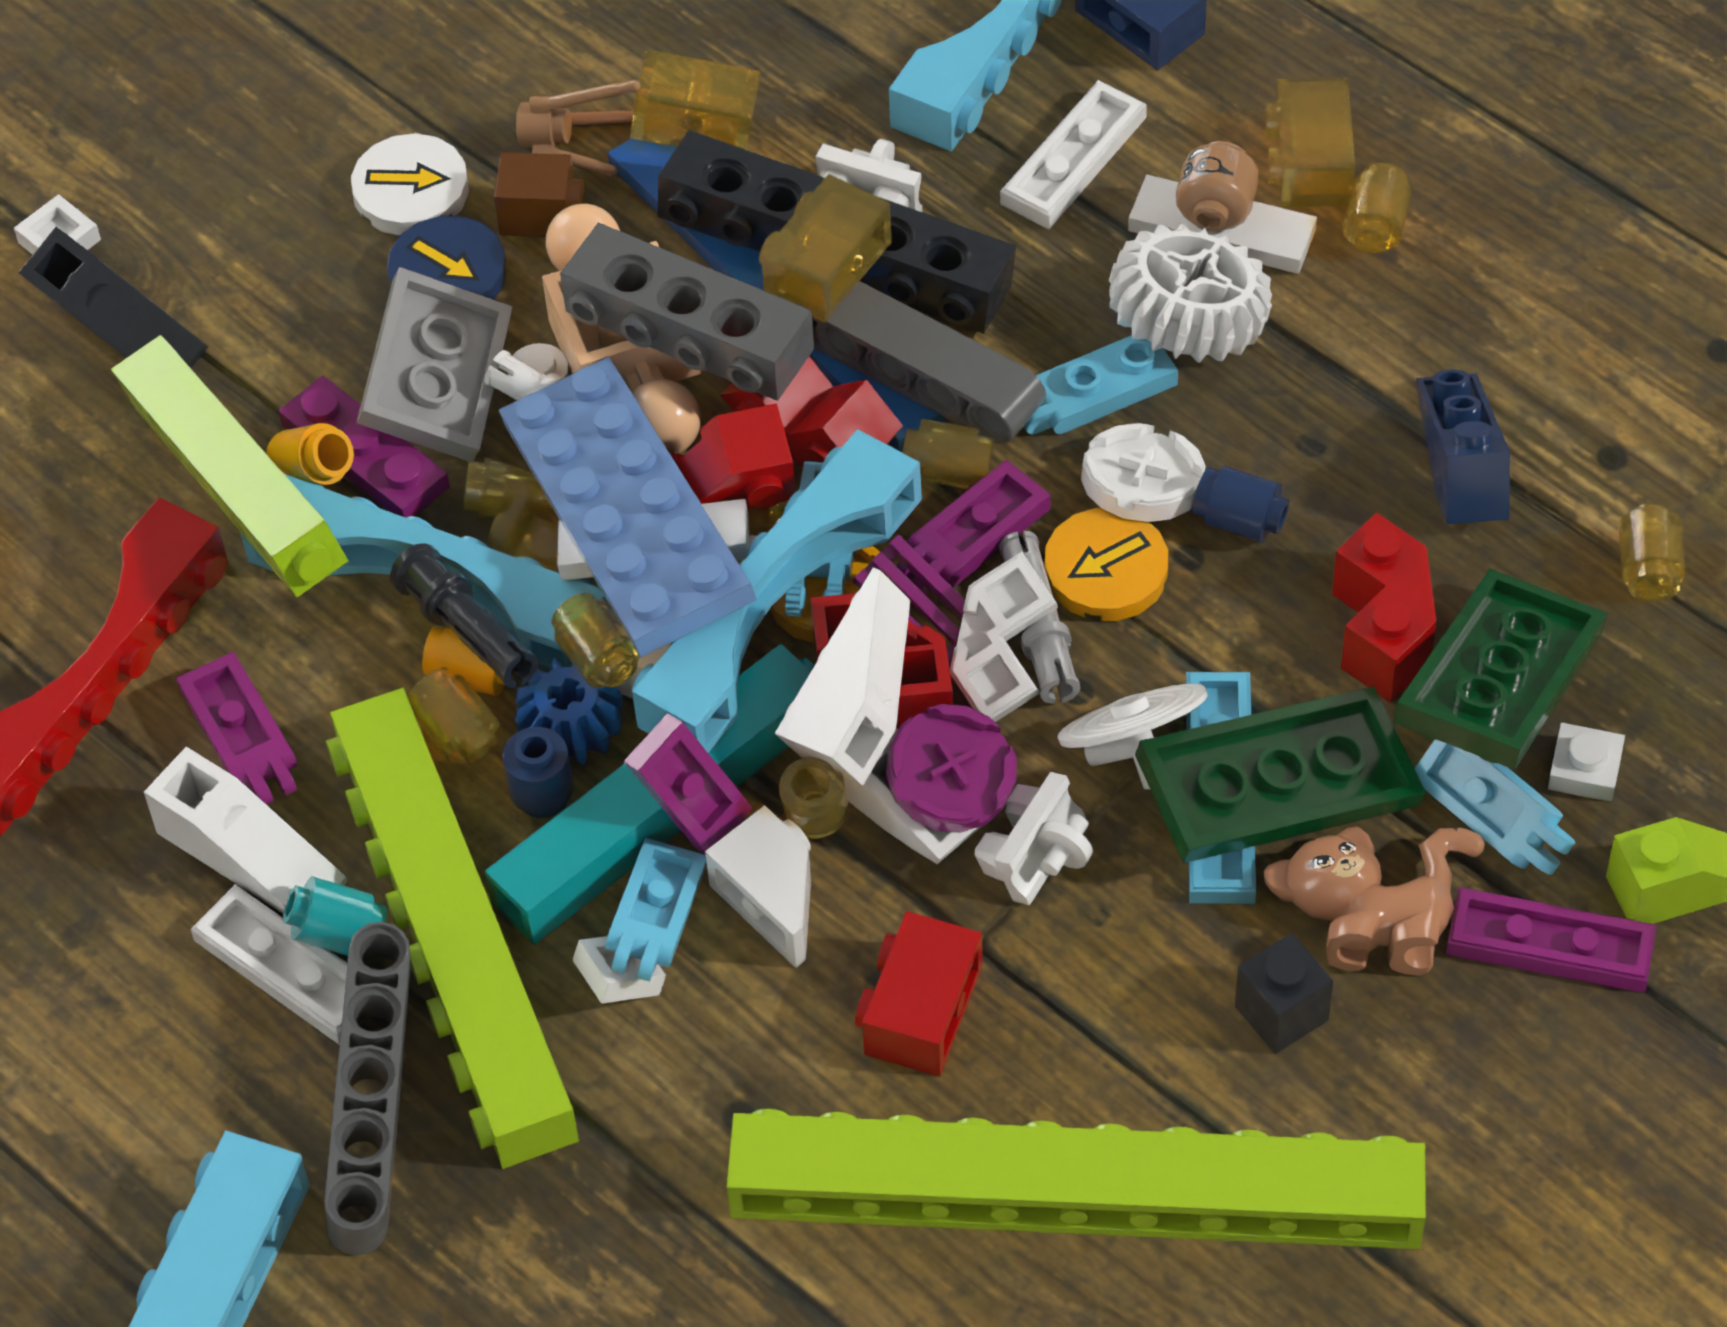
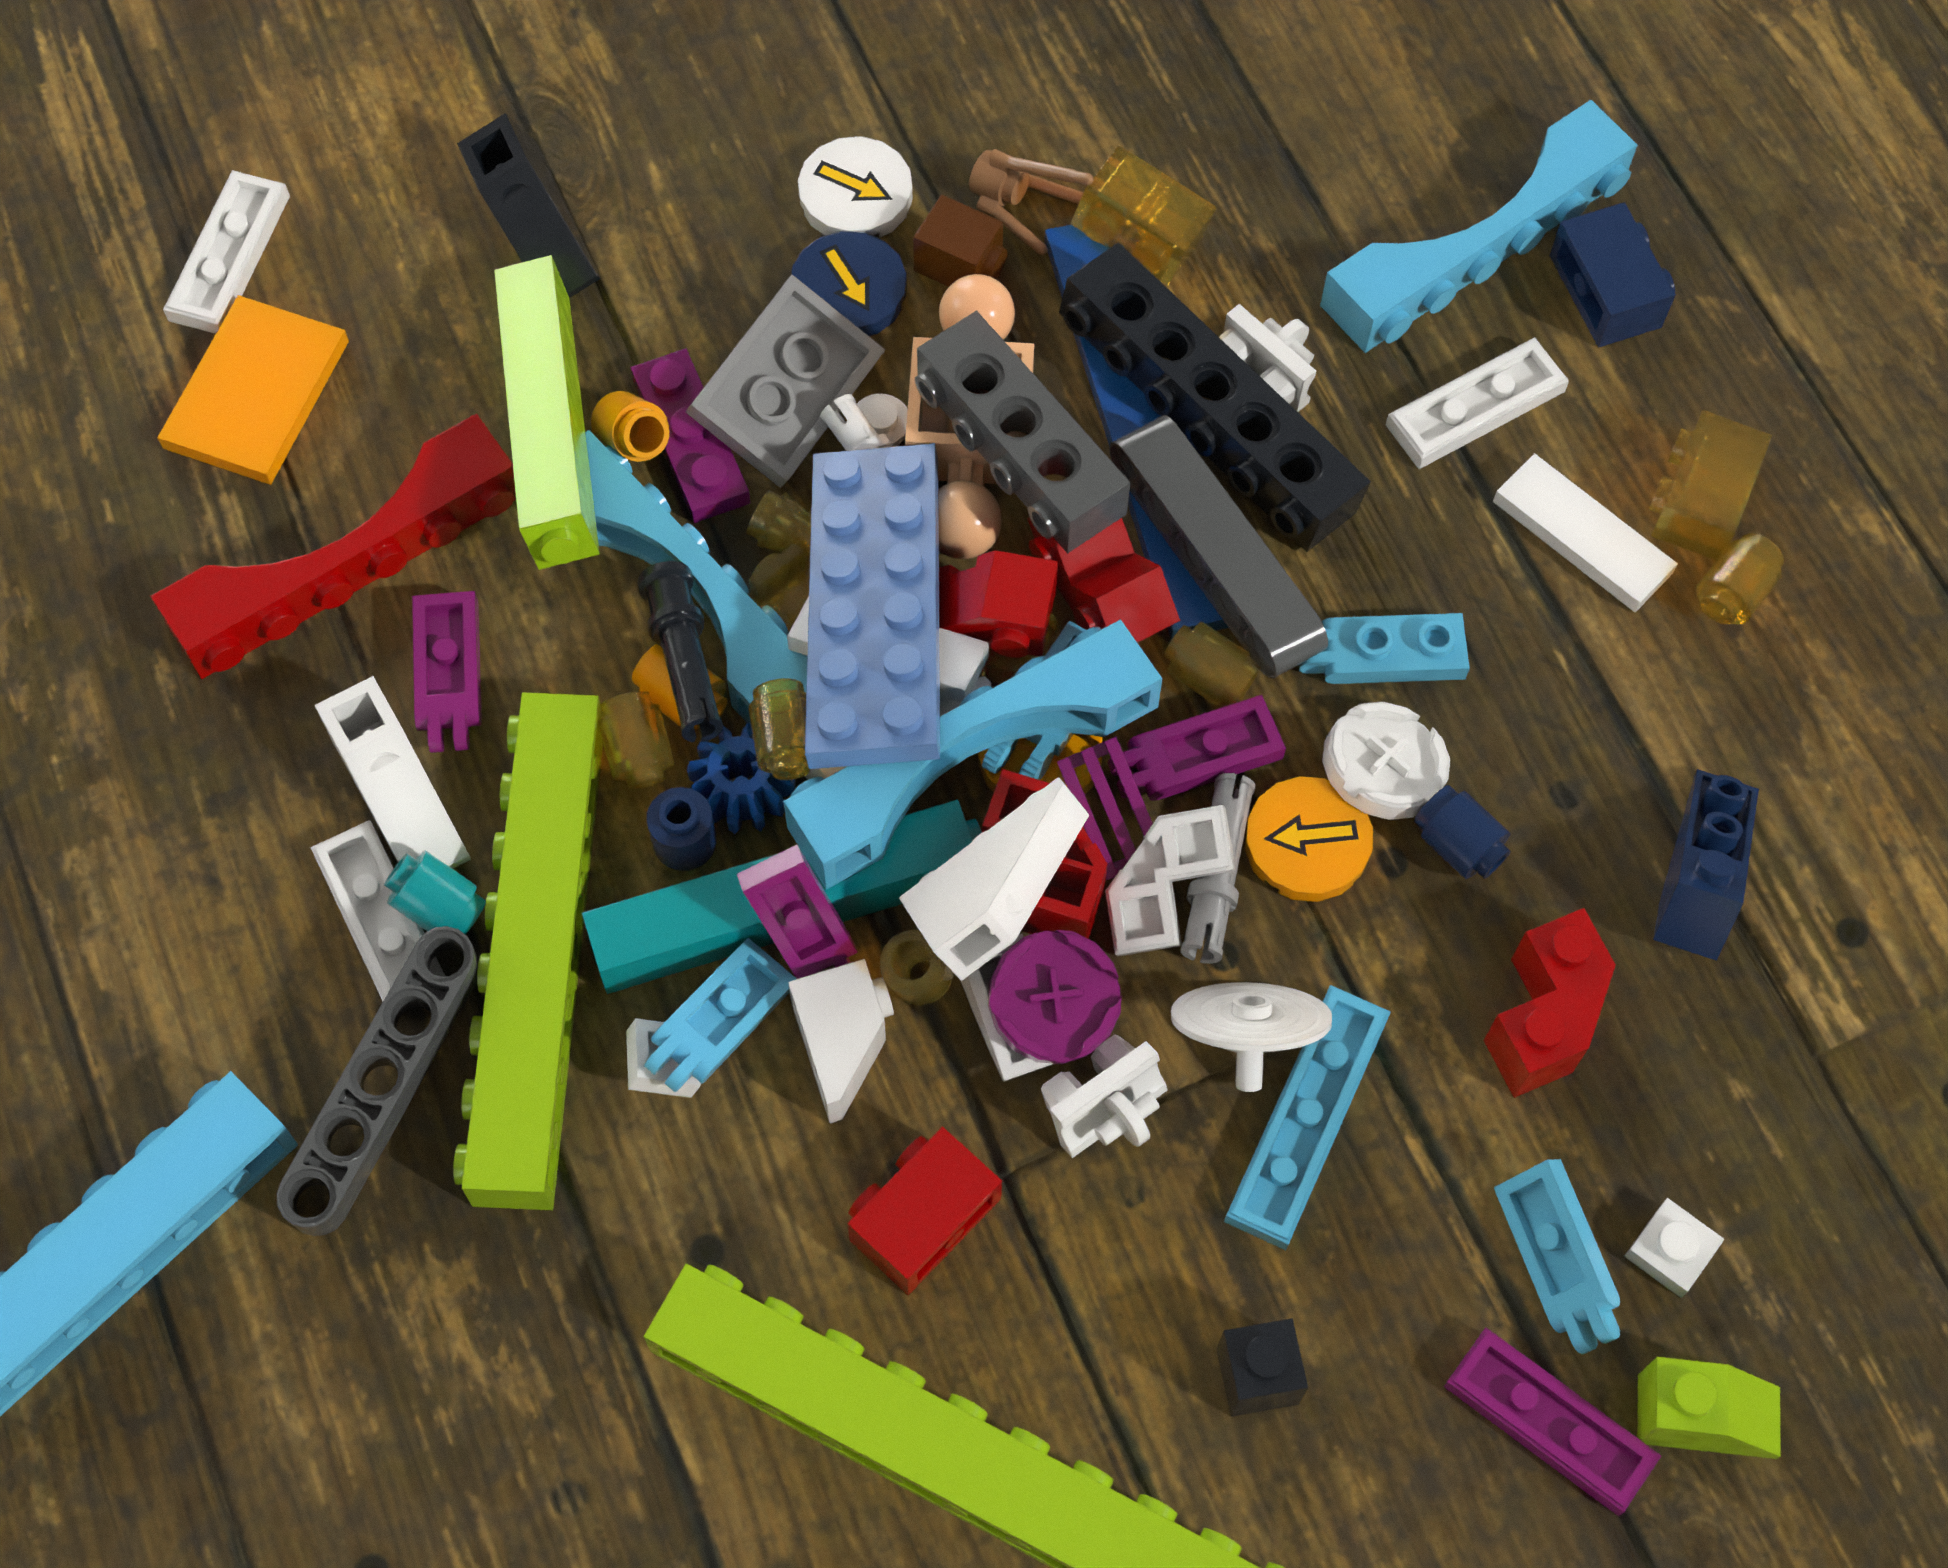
camera: 20 degrees right, 10 degrees up
white plate [14,194,101,255] -> none
clear yellow brick [759,174,891,323] -> none
white gear [1109,224,1272,363] -> none
dark green plate [1135,686,1426,863] -> none
medium nougat head [1176,141,1259,232] -> none
nougat animal [1264,827,1485,976] -> none
dark green plate [1393,569,1608,770] -> none
clear yellow brick [1619,504,1686,602] -> none

